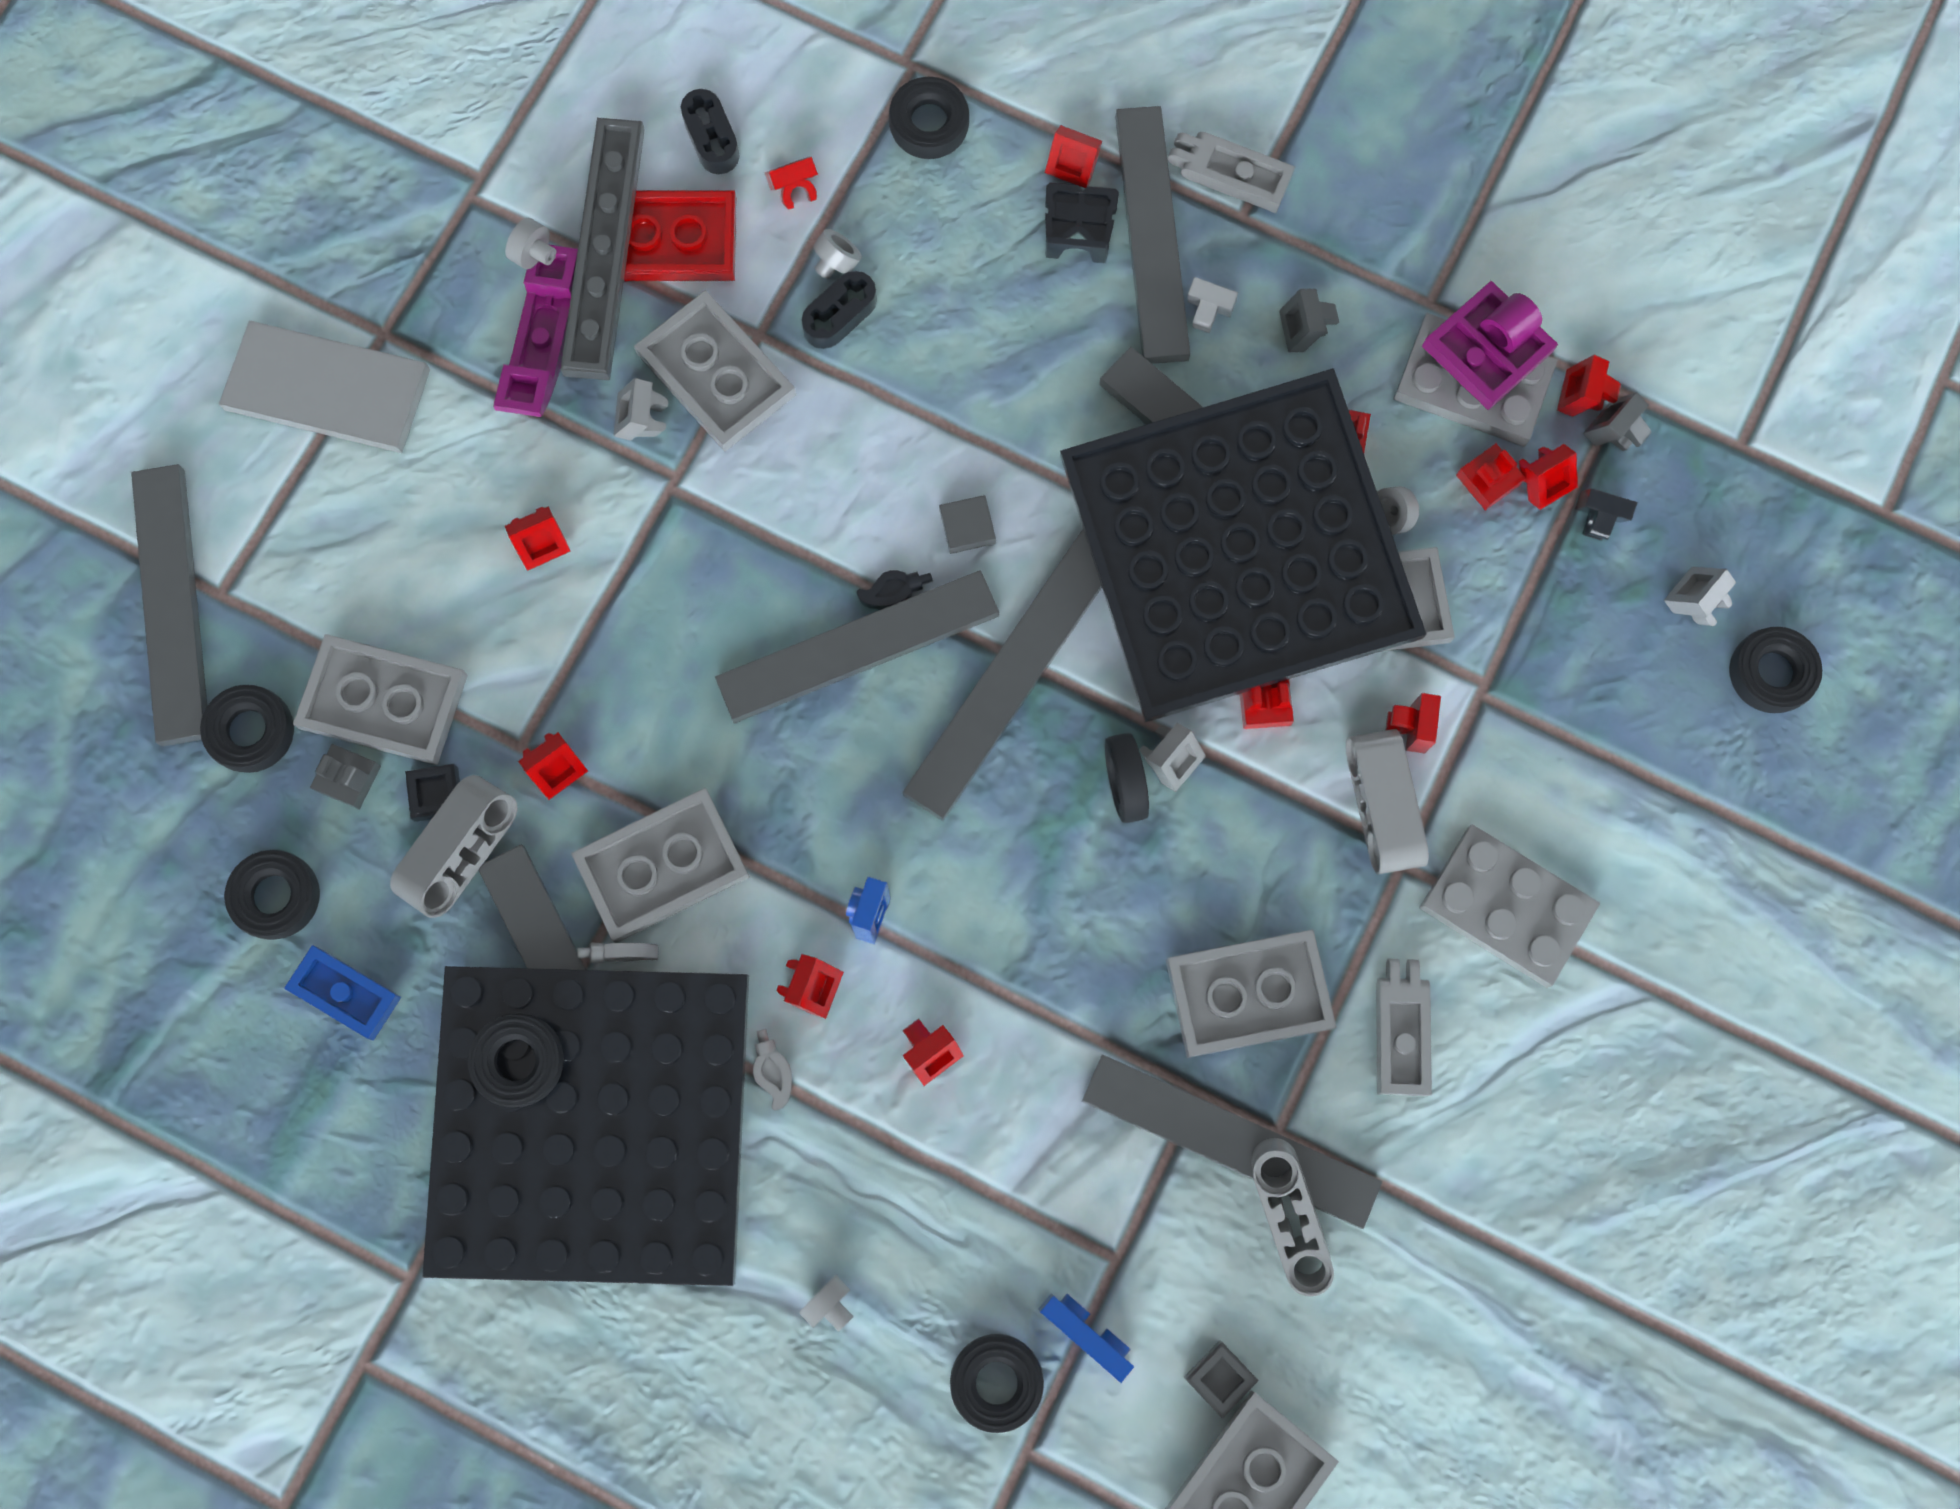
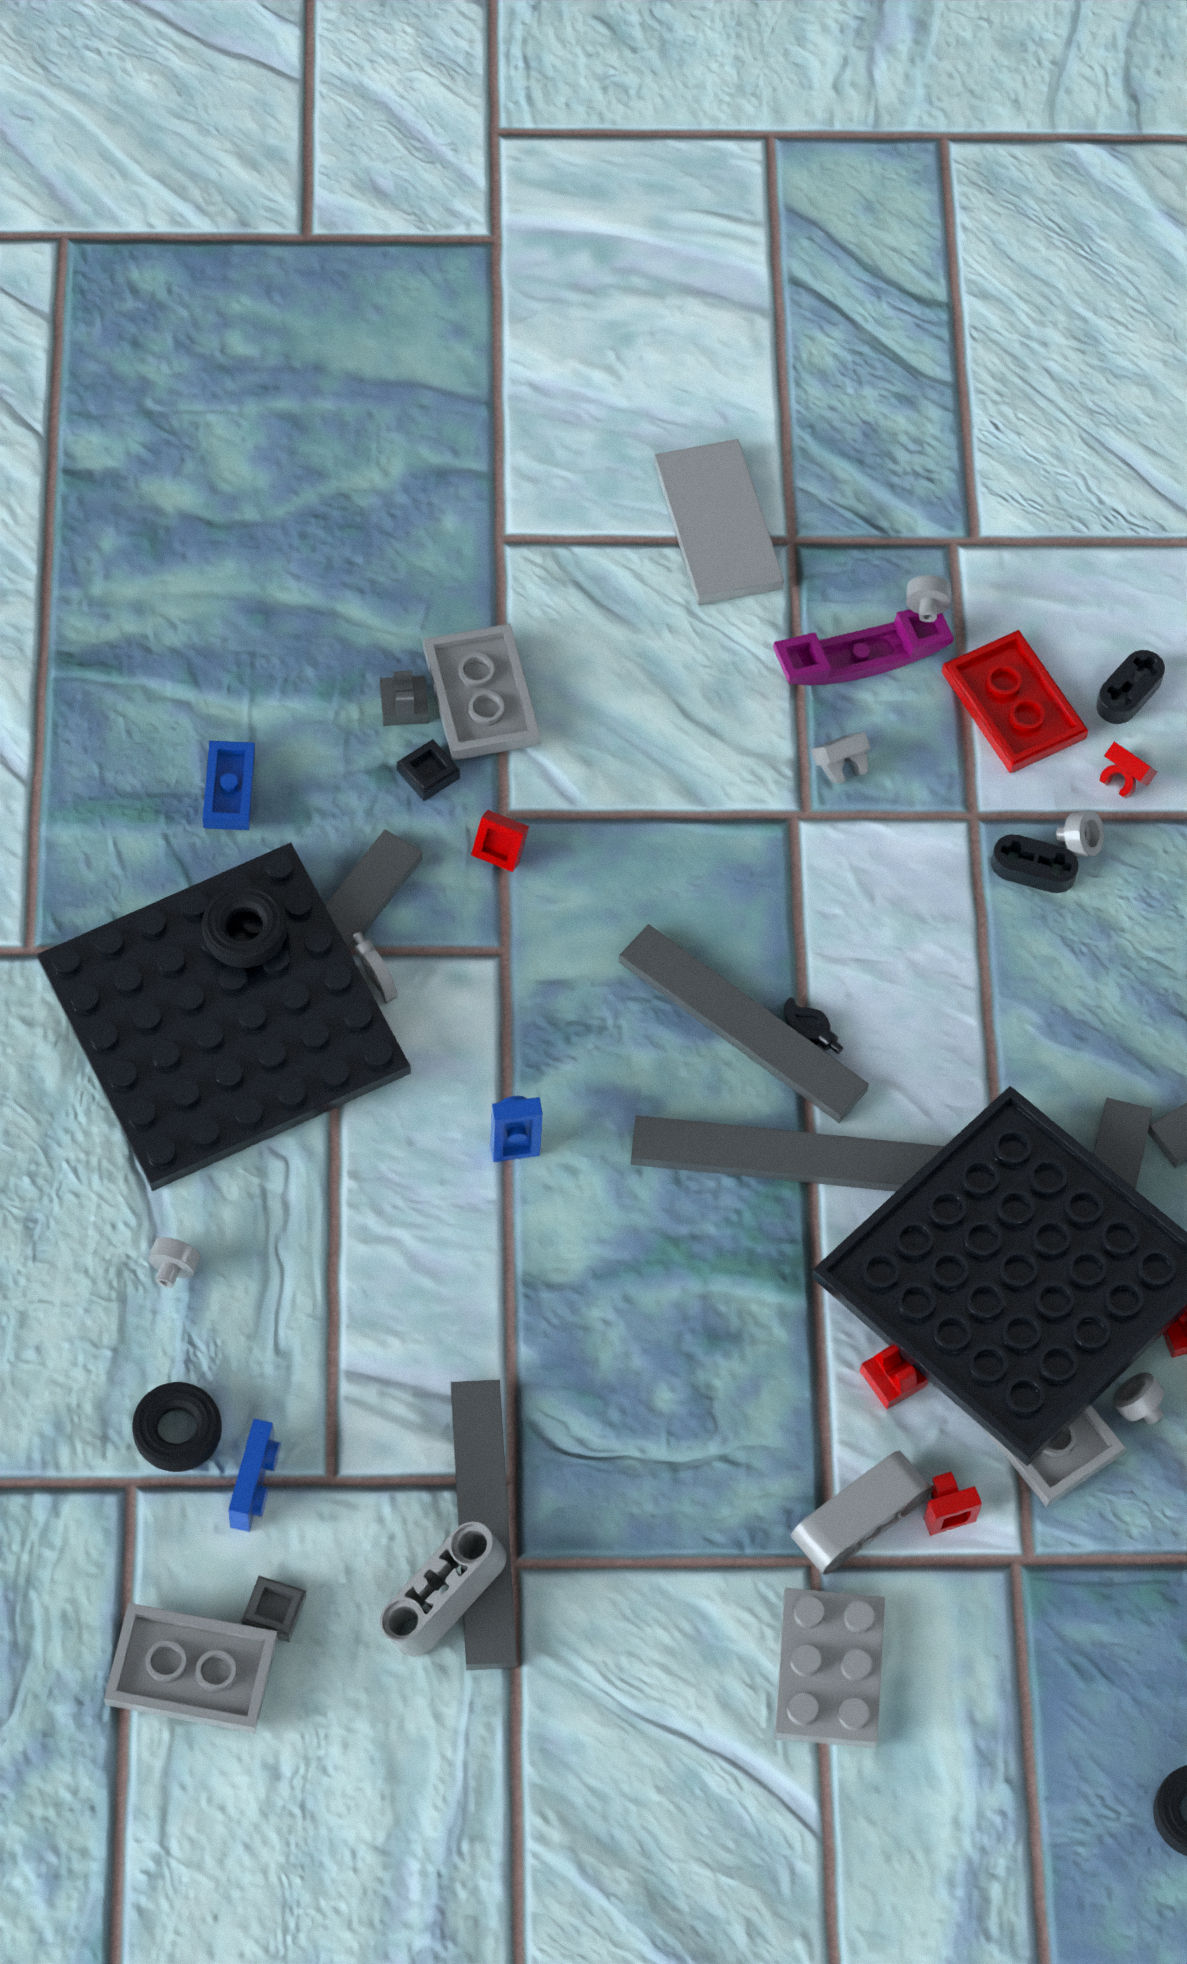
camera: 60 degrees right, 15 degrees down
dark grey tile [131,464,207,747] -> none
black tyre [200,685,294,773] -> none
black tyre [224,850,320,940] -> none
light grey beam [390,775,517,918] -> none
red tile [505,506,571,571] -> none
dark grey tile [561,117,645,380] -> none
light grey plate [571,788,750,943] -> none
light grey plate [634,290,796,452] -> none
light grey piece [753,1029,792,1111] -> none
red tile [776,954,844,1019] -> none
red tile [902,1018,964,1086] -> none
dark grey tile [939,495,996,554] -> none
black tyre [1105,733,1149,823] -> none
light grey tile [1139,723,1206,792] -> none
light grey plate [1166,929,1337,1058] -> none
light grey hinge [1376,958,1432,1096] -> none

